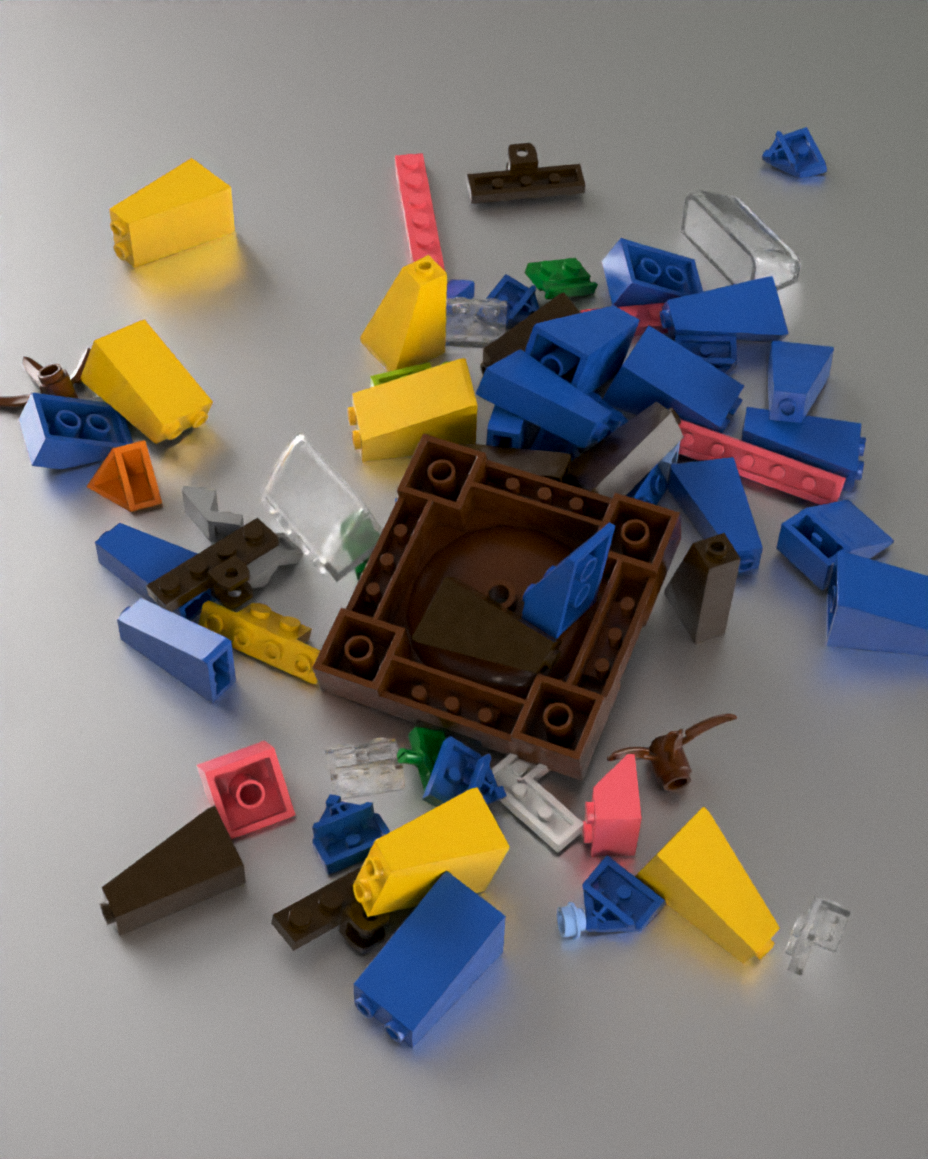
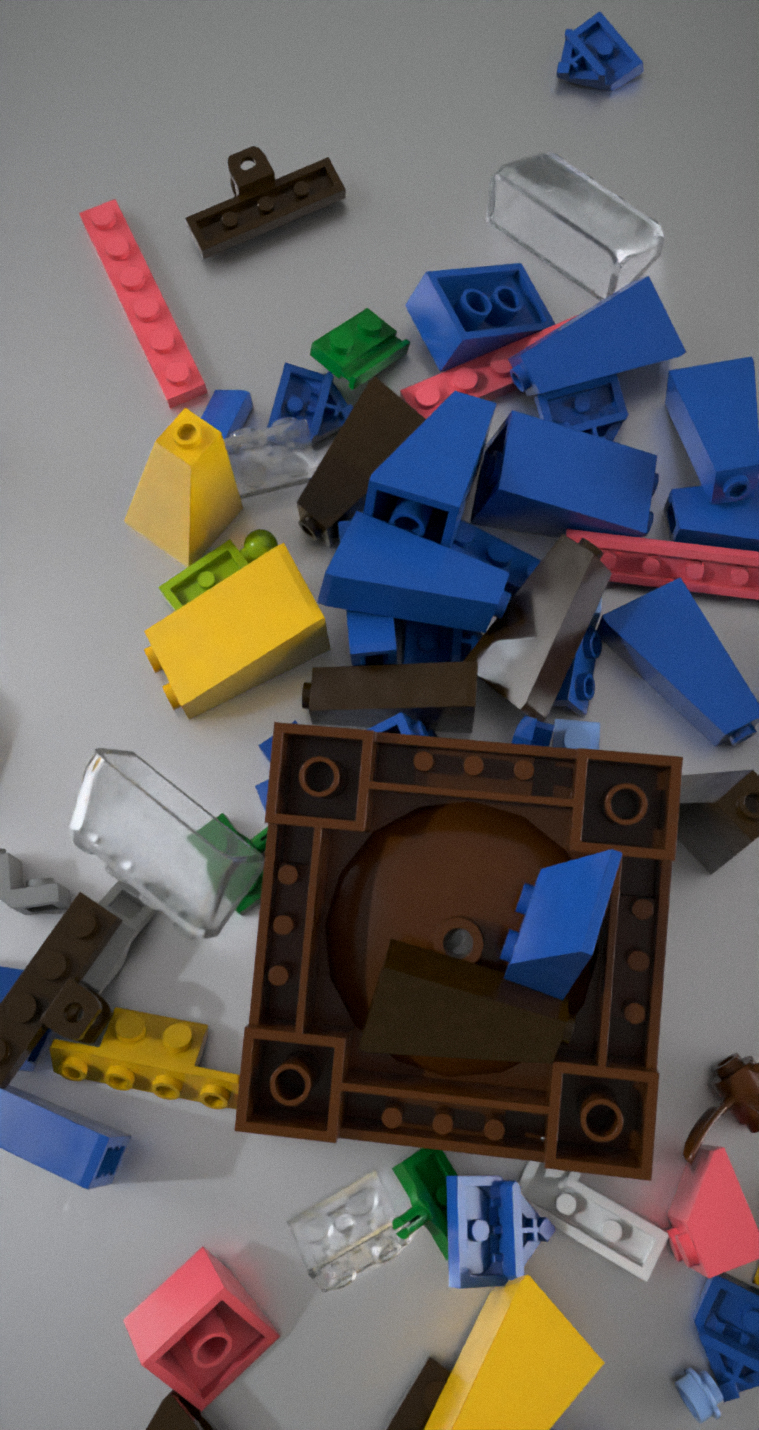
camera: 10 degrees left, 20 degrees up
blue slope [312,794,390,875] -> none

